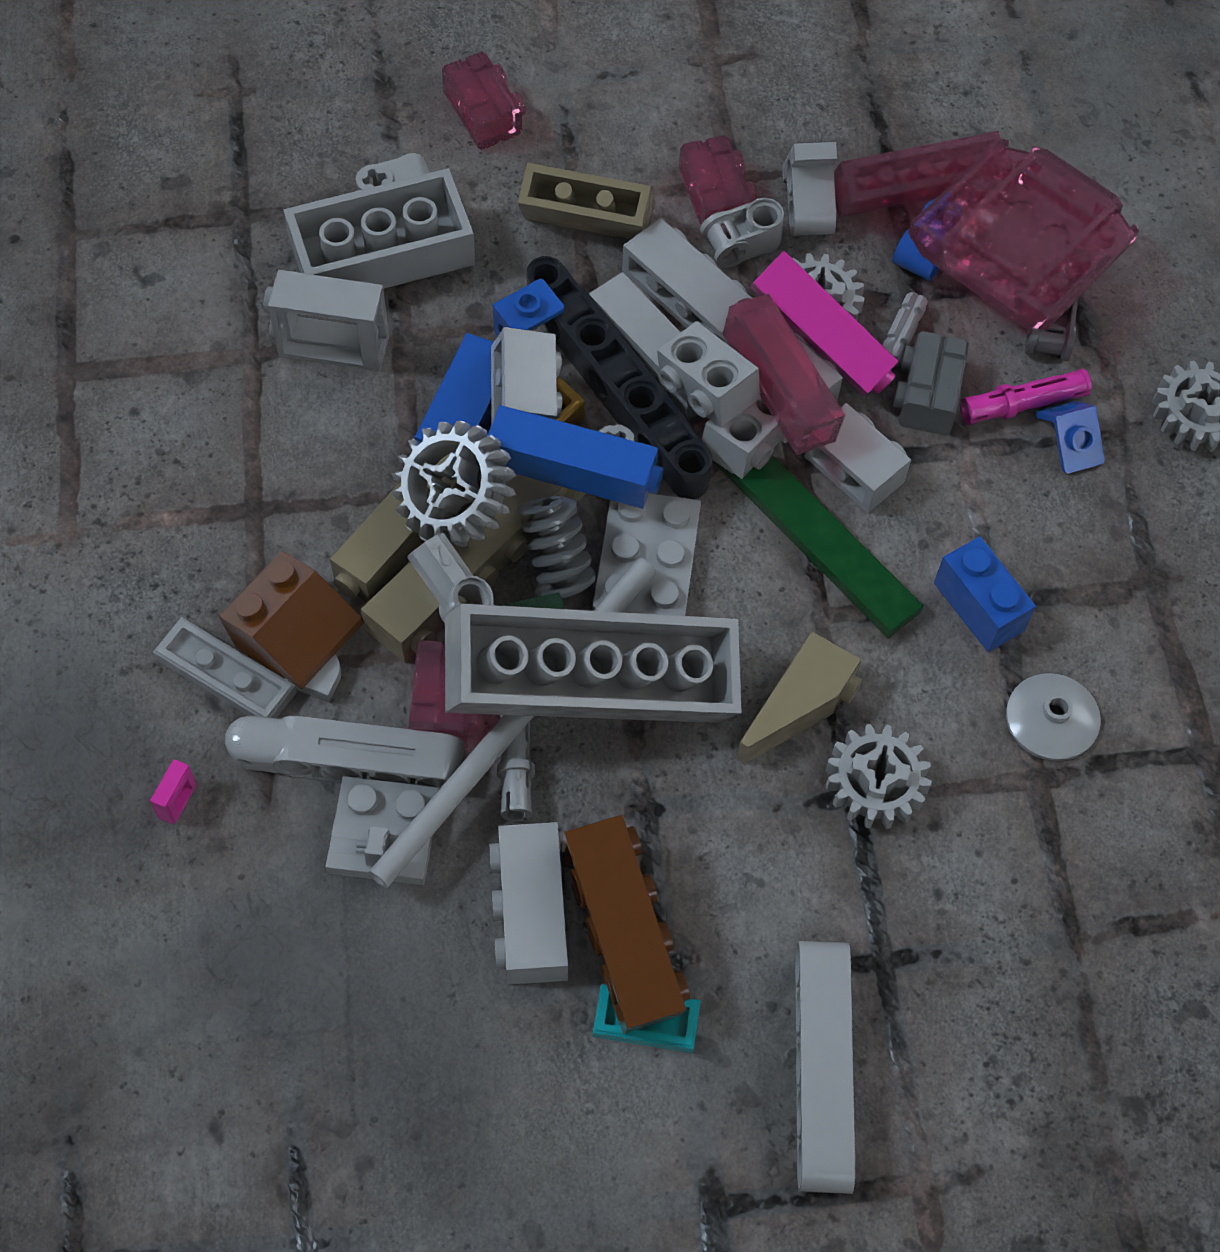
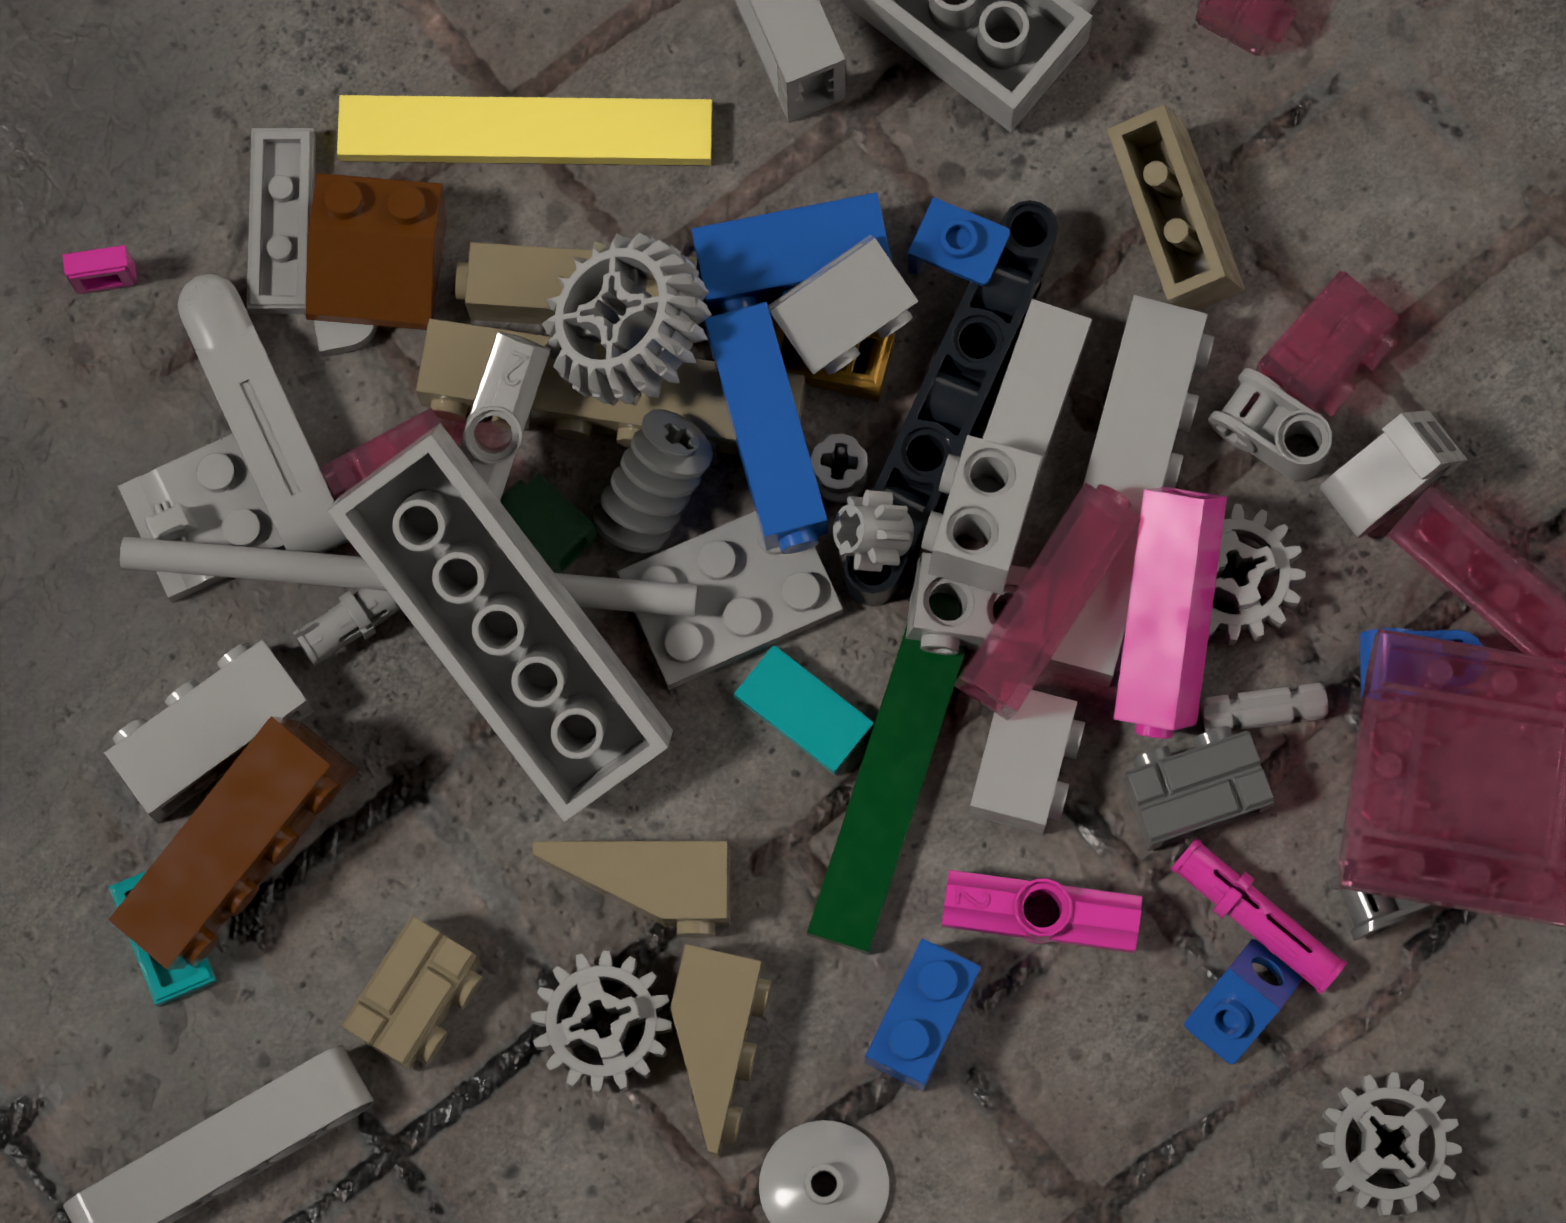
camera: 65 degrees right, 15 degrees up
none -> light yellow tile [337,95,713,166]
none -> dark tan brick [341,915,483,1072]
none -> dark tan slope [670,944,772,1158]
none -> teal tile [734,645,874,775]
none -> light grey gear [833,490,914,572]
none -> dark pink piece [941,870,1142,953]

